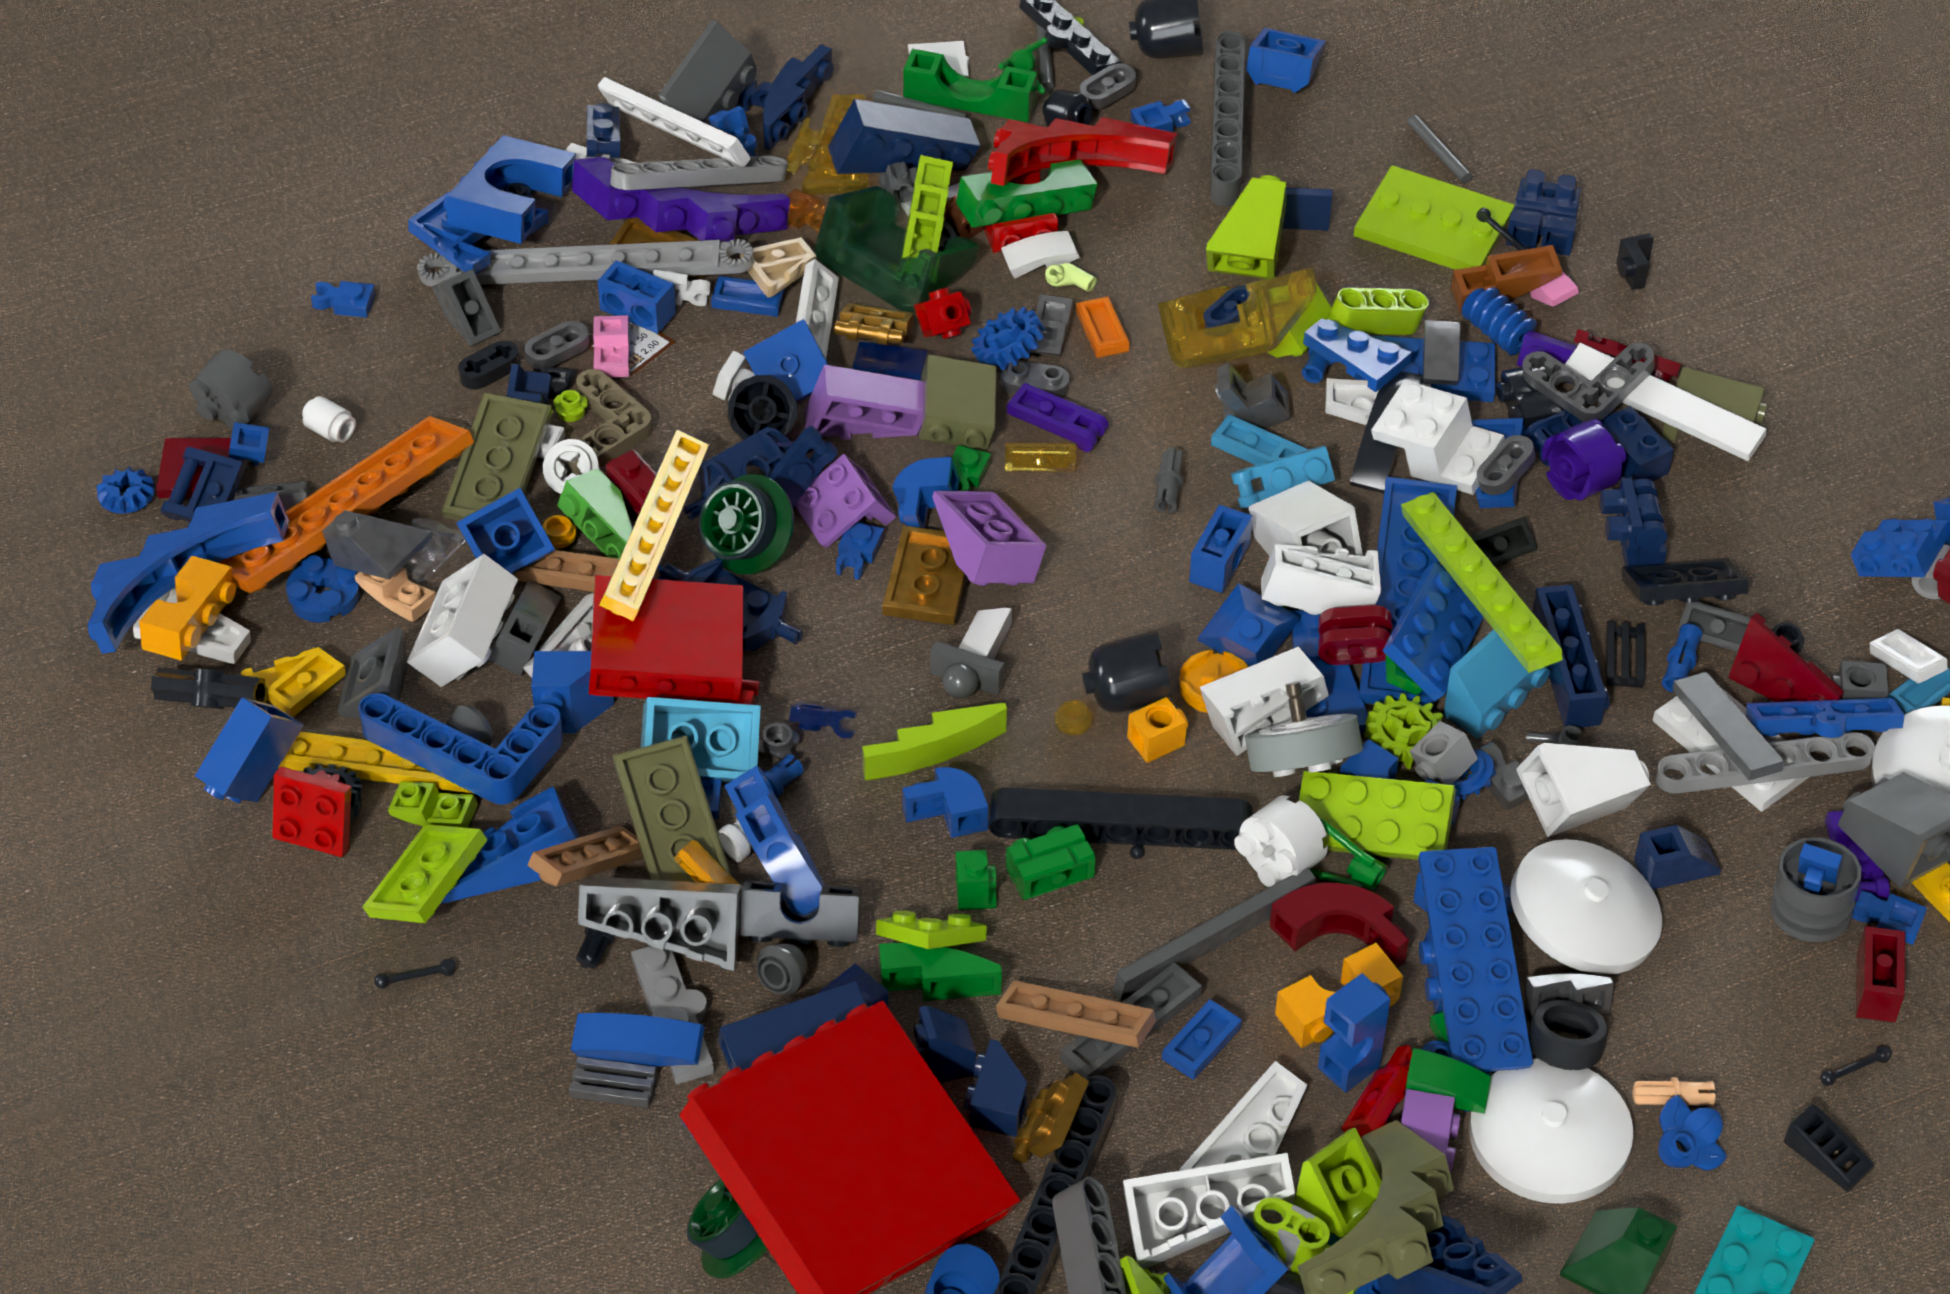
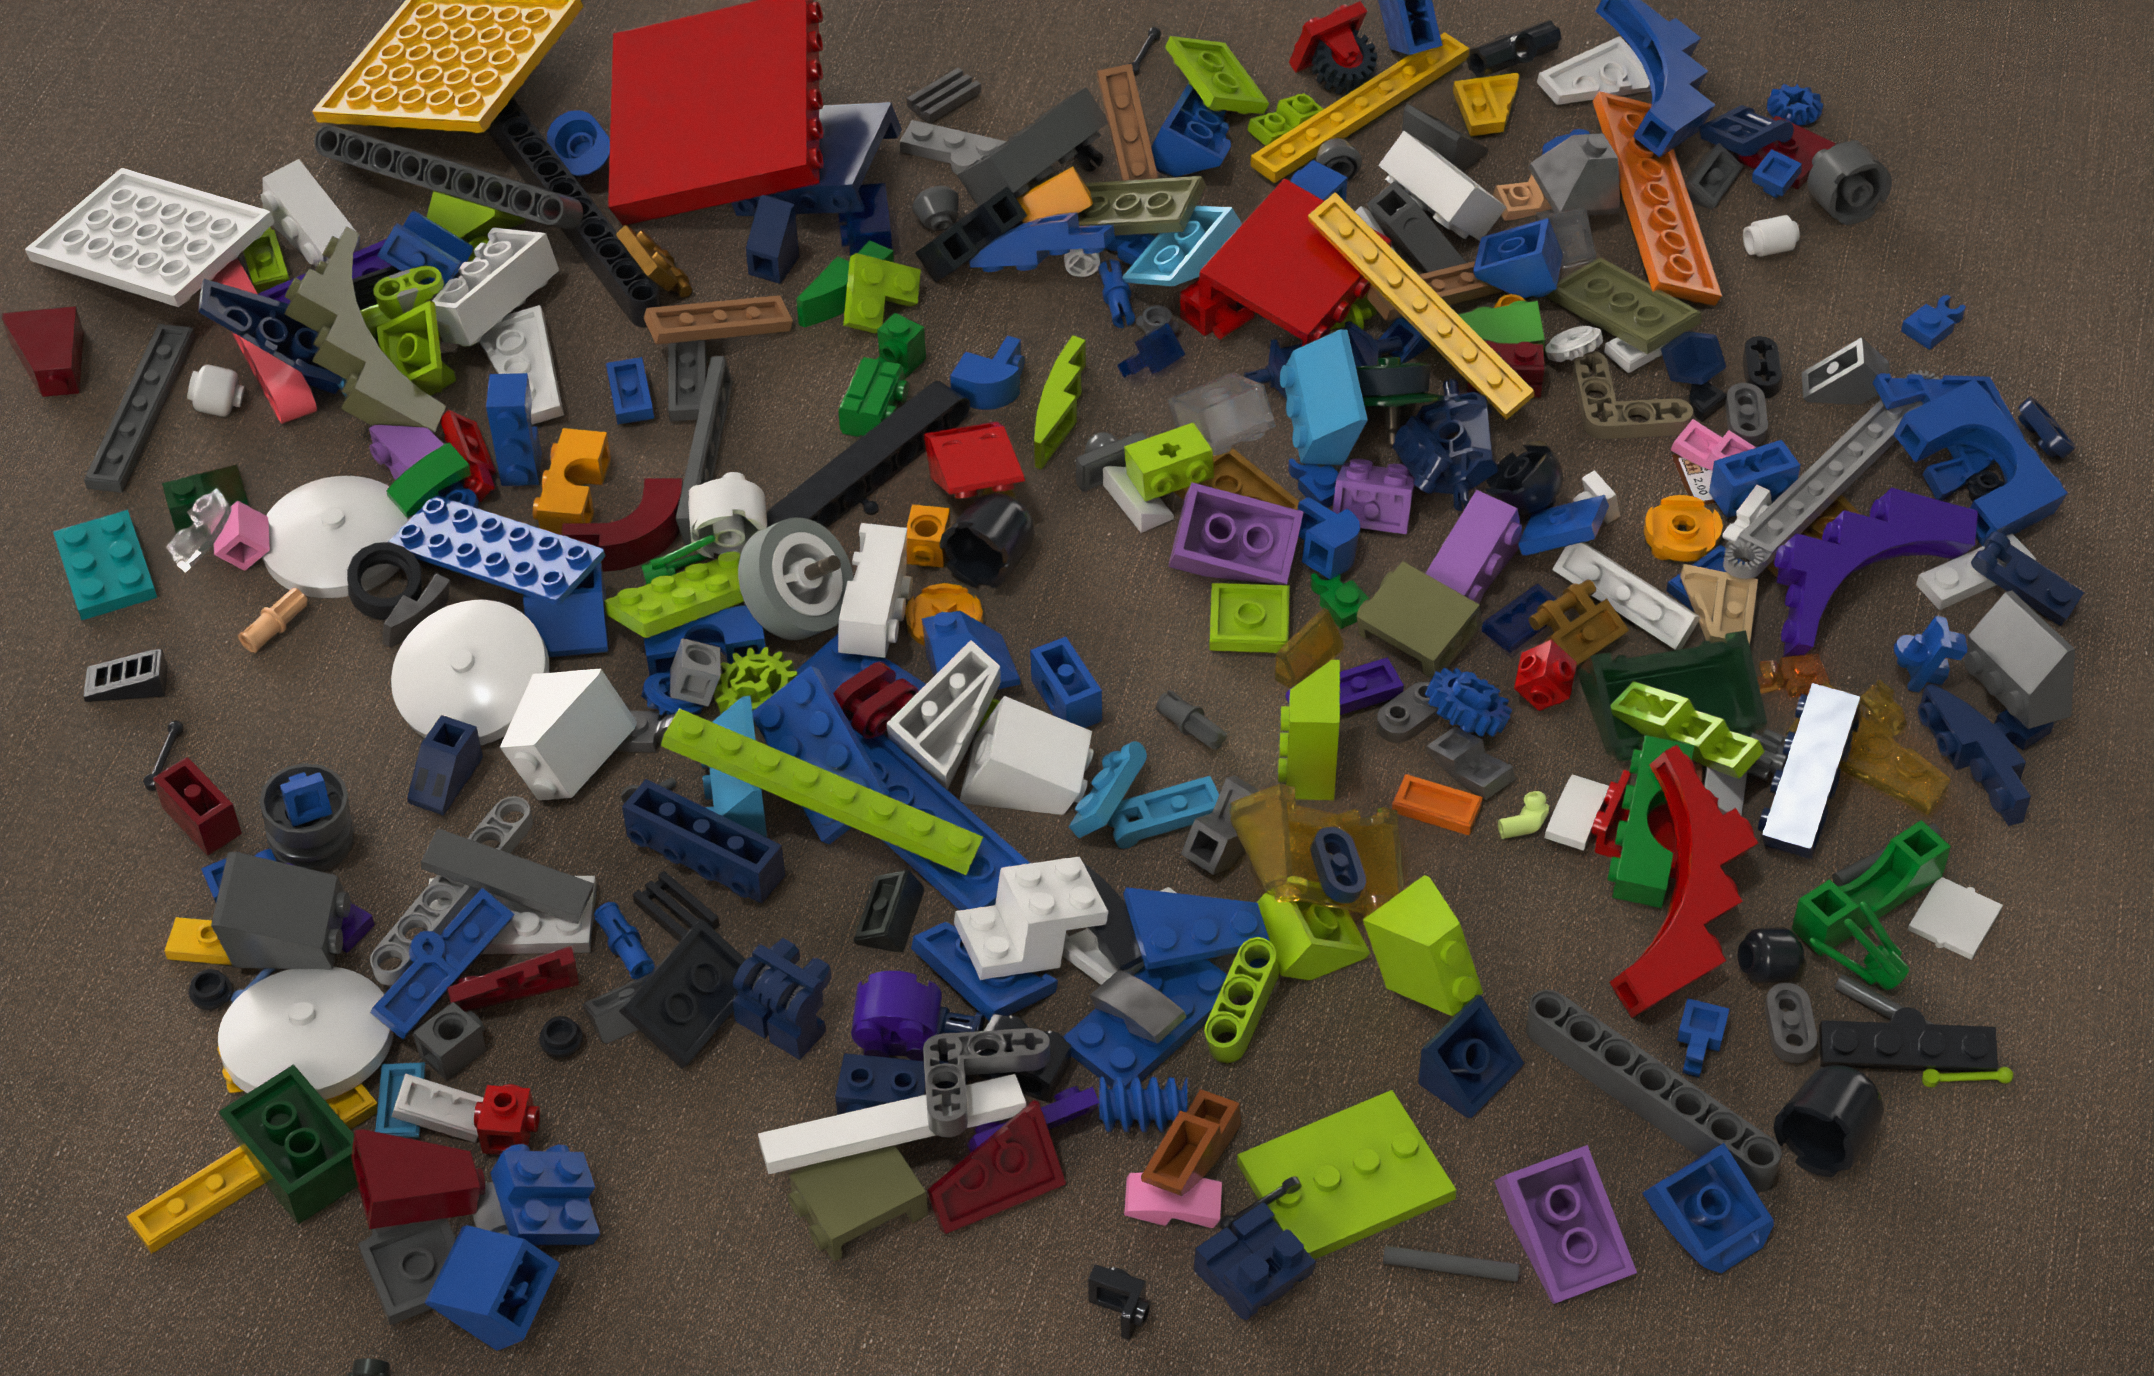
camera: 130 degrees right, 0 degrees up
light orange arch [139,556,236,661] -> none
blue beam [359,693,563,805] -> none
lime plate [553,390,588,422] -> none
blue slope [571,1013,705,1066] -> none
white tile [597,77,751,167] -> none
light grey beam [610,156,788,190] -> none
dark blue slope [964,1039,1027,1137] -> none
flat silver plate [1477,435,1535,495] -> none
blue plate [1658,1095,1727,1171] -> none
none -> clear slope [166,488,232,572]
none -> bright pink brick [213,501,270,571]
none -> red brick [474,1084,540,1155]
none -> red slope [924,421,1025,498]
none -> lime brick [1124,422,1214,502]
none -> clear brick [1168,372,1276,456]
none -> lime plate [1209,583,1290,653]
none -> lime slope [1278,660,1340,801]
none -> dark azure slope [1280,329,1368,465]
none -> medium lavender slope [1494,1145,1637,1304]
none -> light orange plate [1644,495,1723,562]
none -> dark blue plate [2018,396,2076,458]

